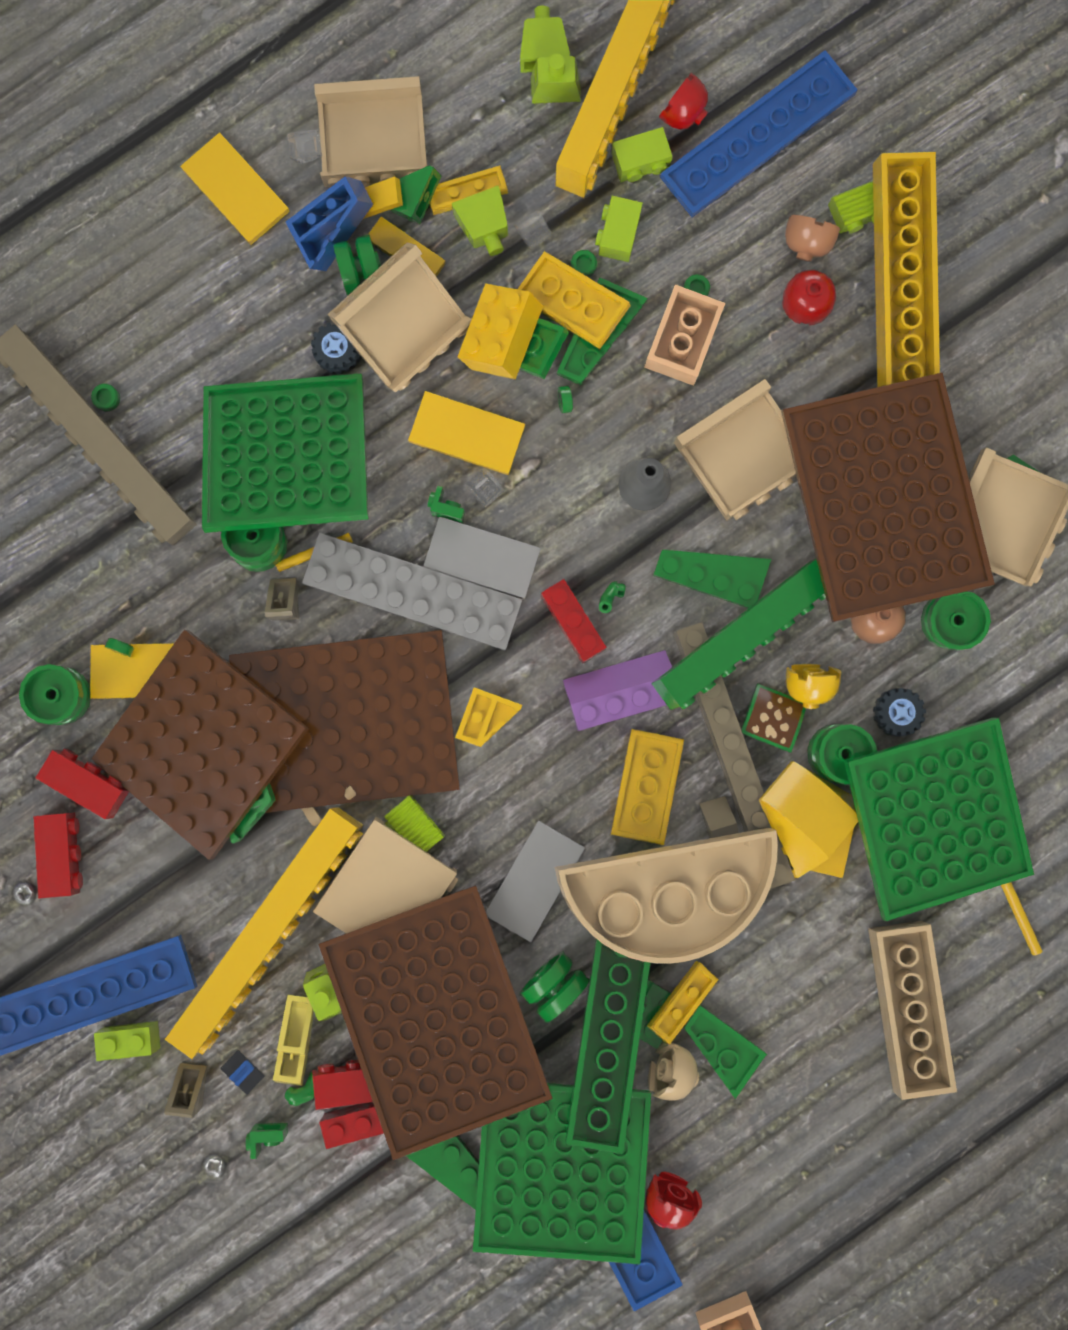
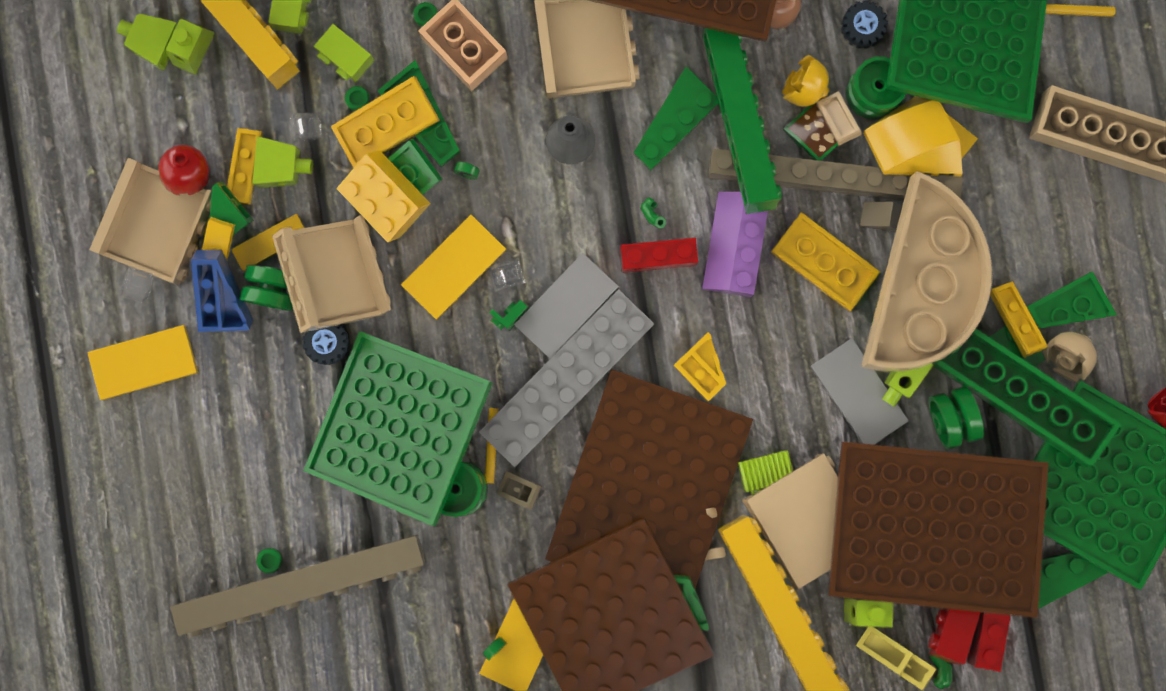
camera: 60 degrees left, 0 degrees up
none -> red cylinder [158,144,210,195]
none -> tan tile [816,91,861,146]
none -> lime torso [882,363,933,407]

